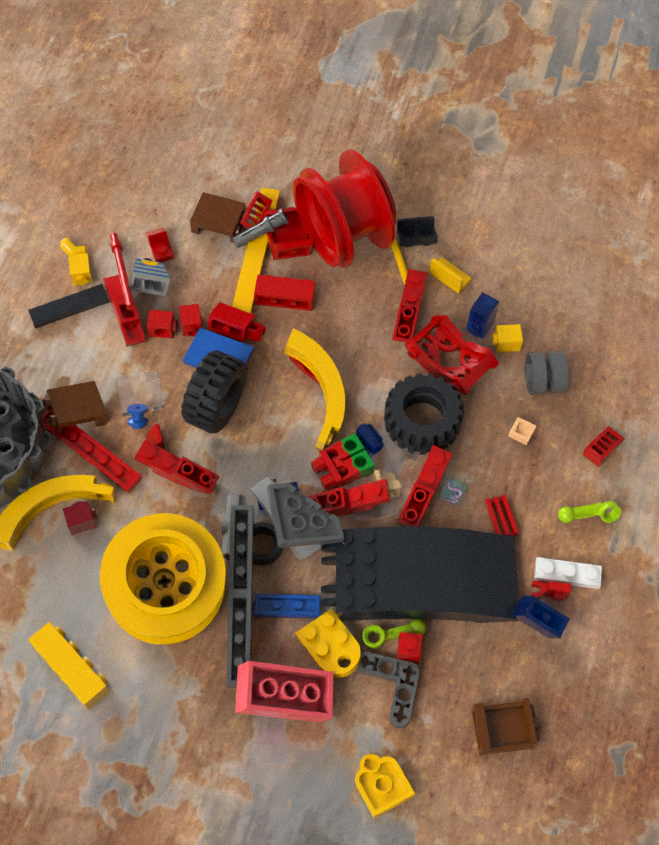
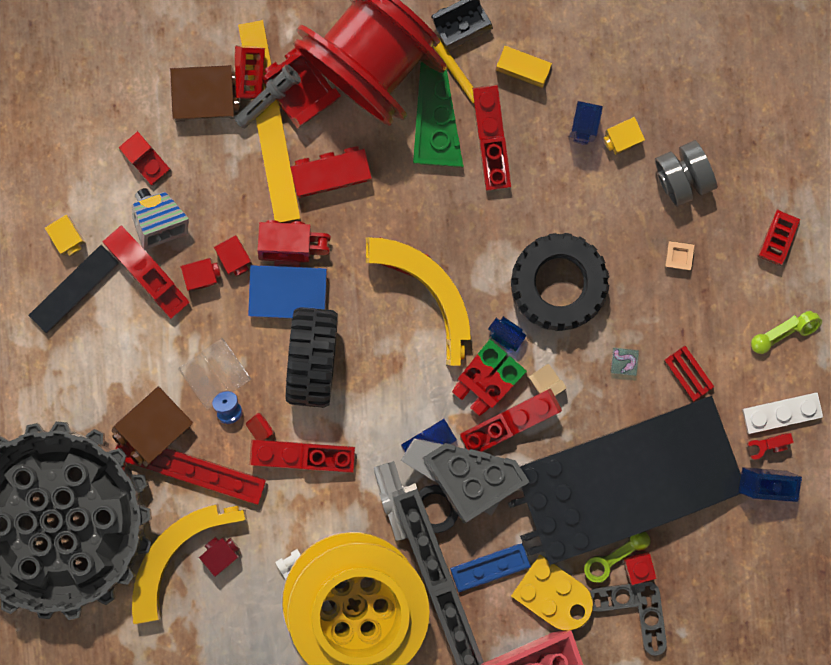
camera: 20 degrees left, 25 degrees up
yellow arm [60,238,87,256] -> none
red bar [110,233,135,311] -> none
red slope [397,445,453,527] -> none
red fence [404,315,499,395] -> none
reddish brown panel [471,698,540,756] -> none
none -> green wing [413,62,464,168]

